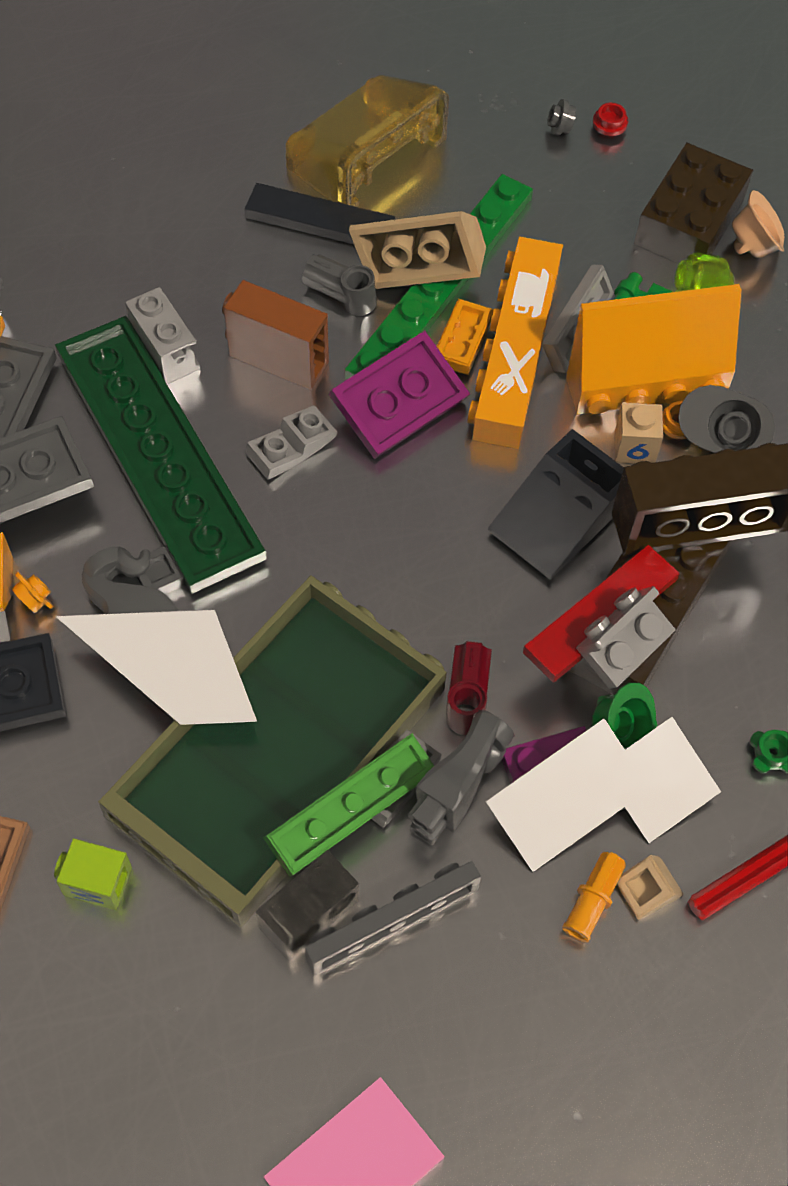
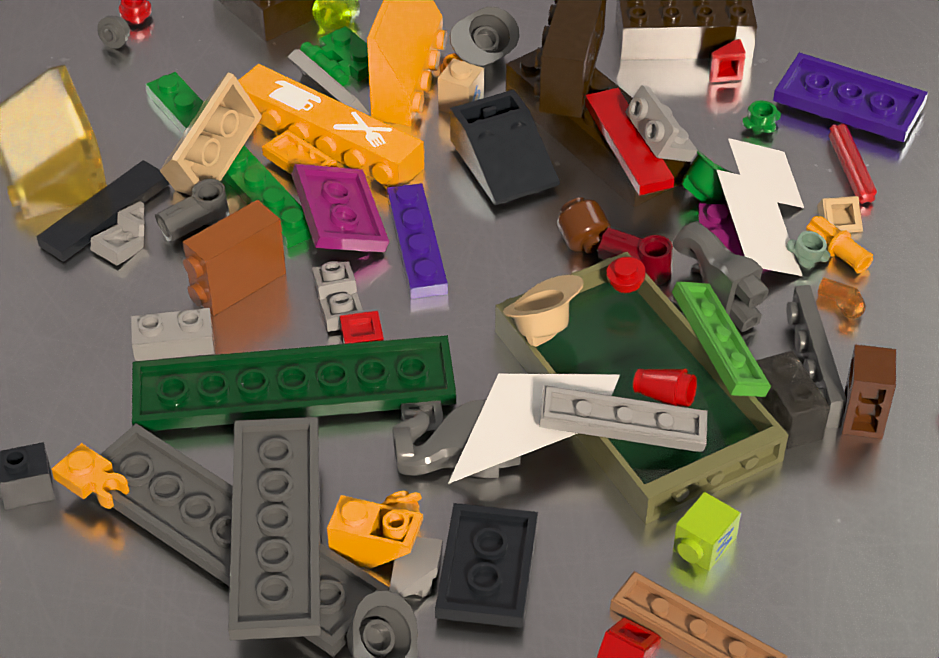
camera: 65 degrees left, 15 degrees down
none -> light grey slope [90,201,144,266]
none -> red plate [340,311,384,344]
none -> dark purple plate [387,183,448,299]
none -> tan piece [503,275,584,347]
none -> light grey tile [539,385,707,453]
none -> reddish brown head [557,197,611,254]
none -> red plate [607,257,646,293]
none -> red cone [633,369,697,407]
none -> sand green plate [786,231,830,268]
none -> clear orange arm [818,277,866,319]
none -> reddish brown brick [842,344,896,439]

